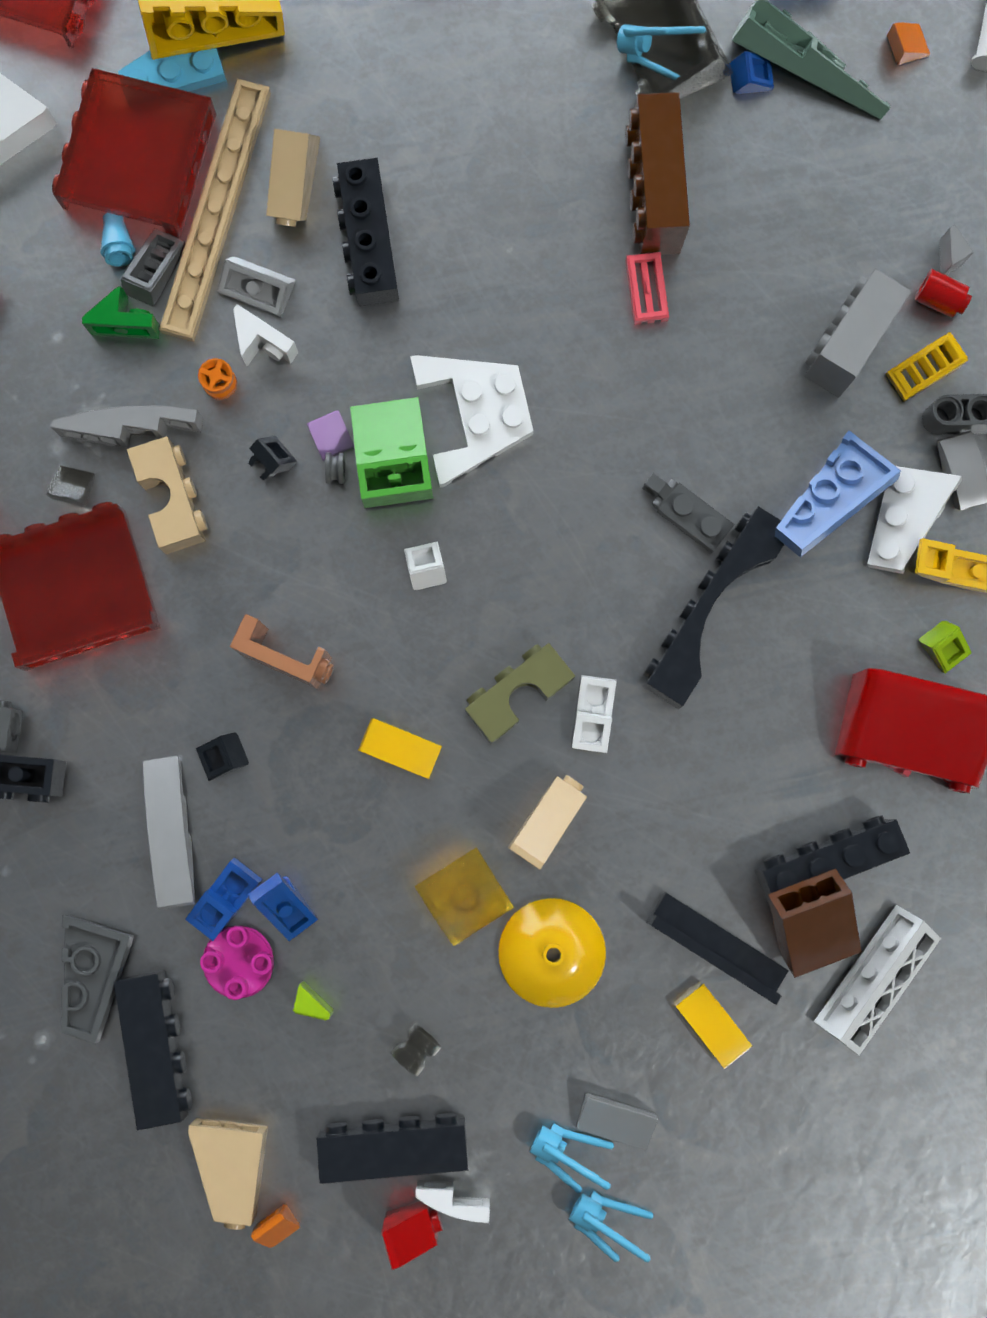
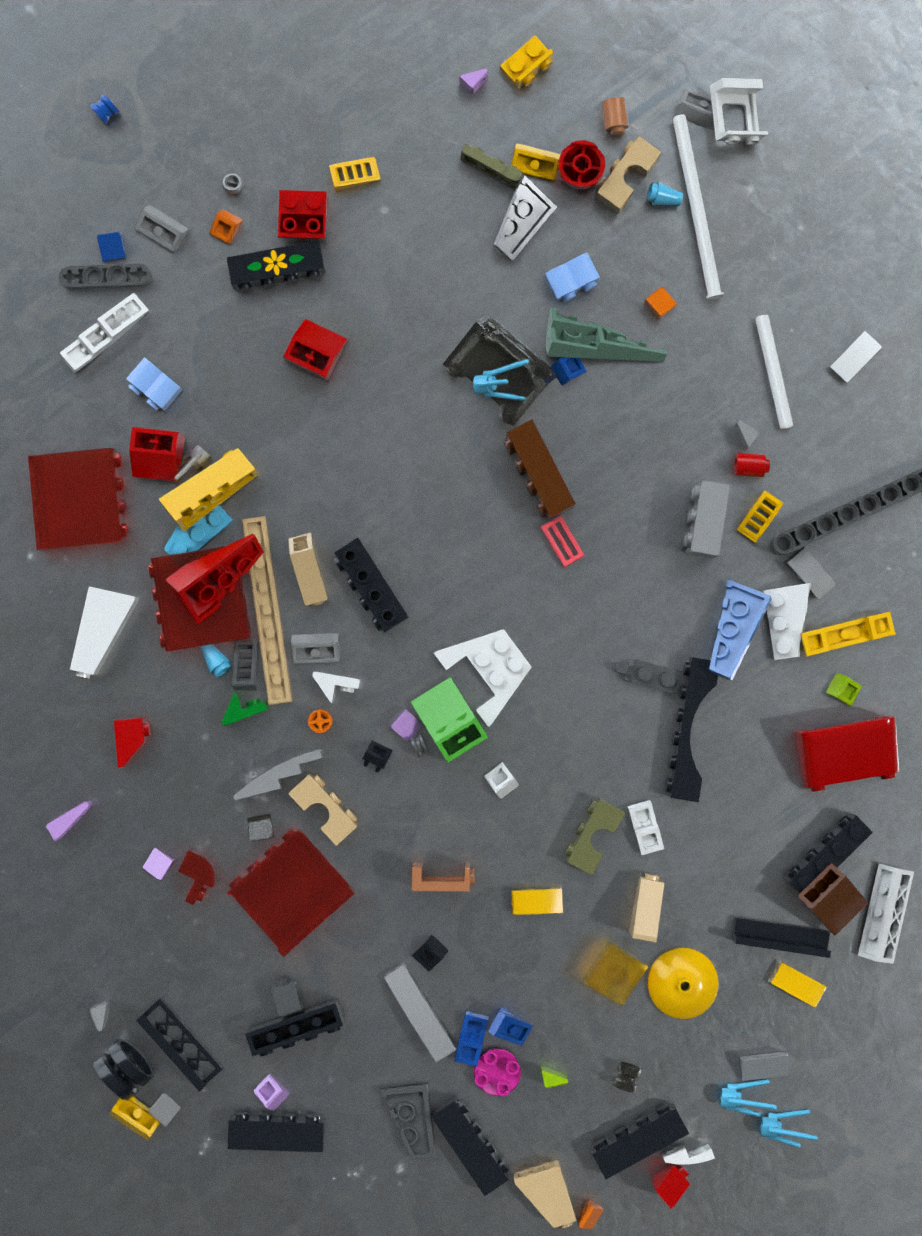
camera: 15 degrees left, 5 degrees up
none -> red wedge [165,534,264,624]

